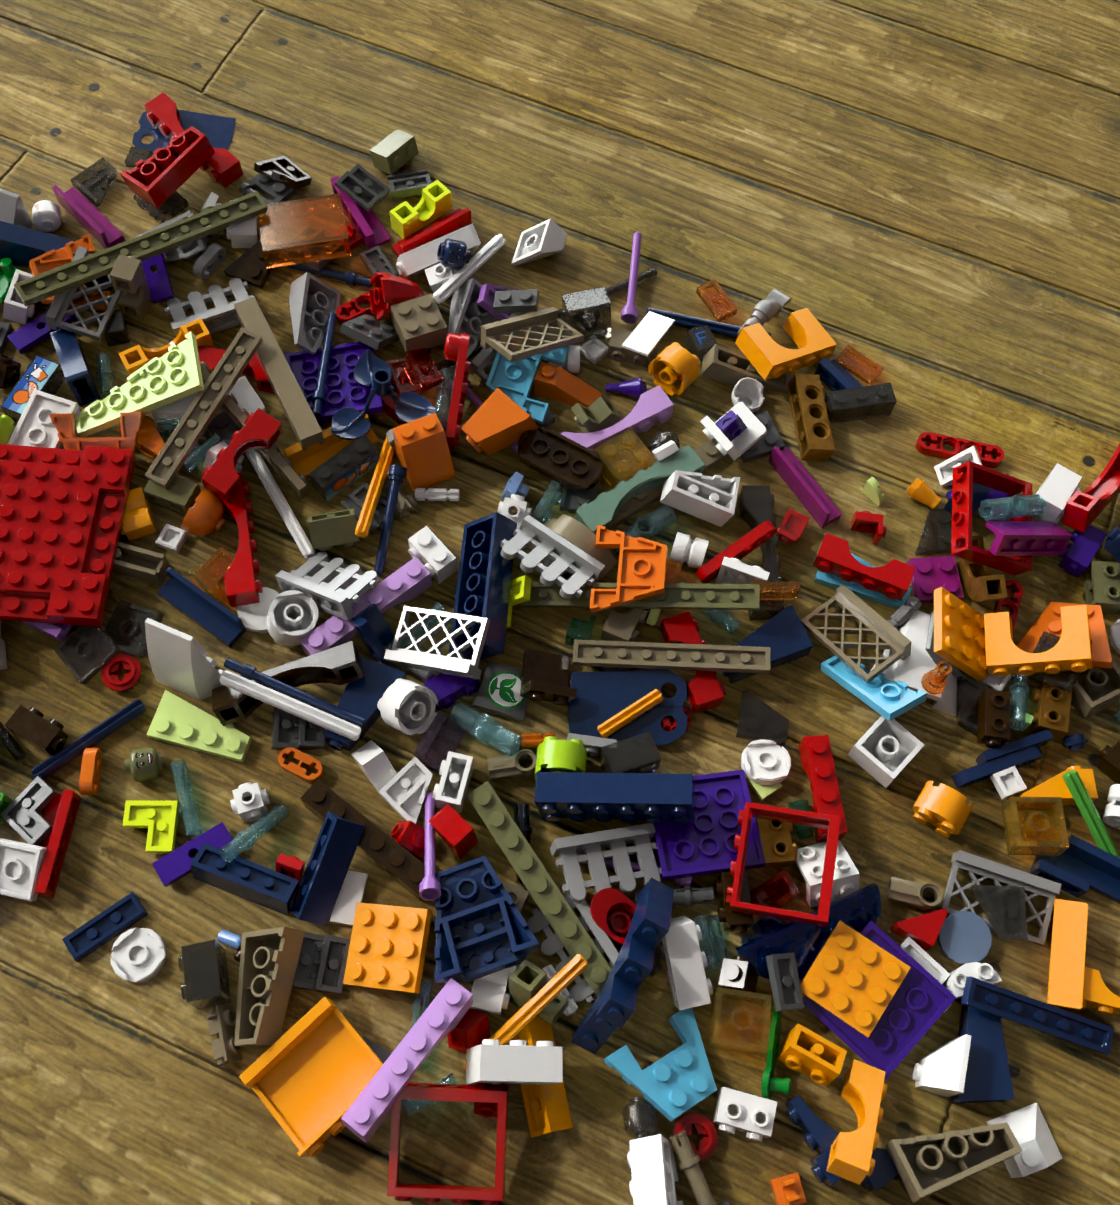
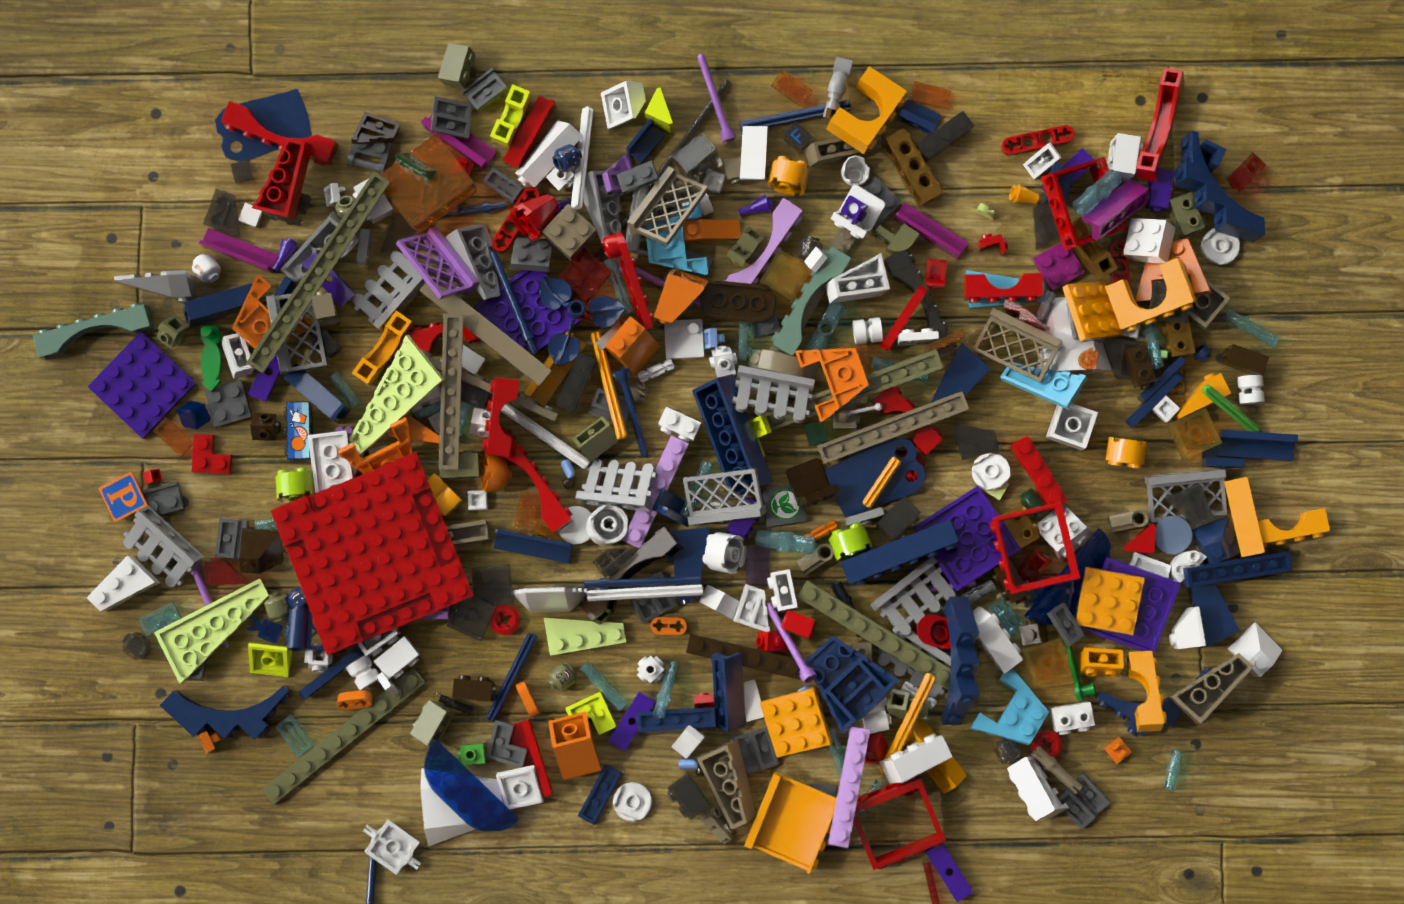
camera: 20 degrees left, 20 degrees up
none -> white tile [238,203,264,228]
none -> dark purple cone [273,237,299,272]
none -> clear green slope [394,153,437,182]
none -> medium lavender fence [396,226,479,300]
none -> orange slope [548,711,601,780]
none -> arm [561,459,575,489]
none -> clear smoke wing [593,548,634,578]
none -> dark blue panel [626,119,665,164]
none -> neon yellow slope [645,88,673,133]
none -> white plate [664,319,704,360]
none -> white tile [672,725,704,759]
none -> hinge [836,403,882,423]
none -> olive brick [874,223,920,255]
none -> clear red slope [1003,300,1050,331]
none -> white brick [1123,218,1176,264]
none -> dark blue slope [1191,516,1240,564]

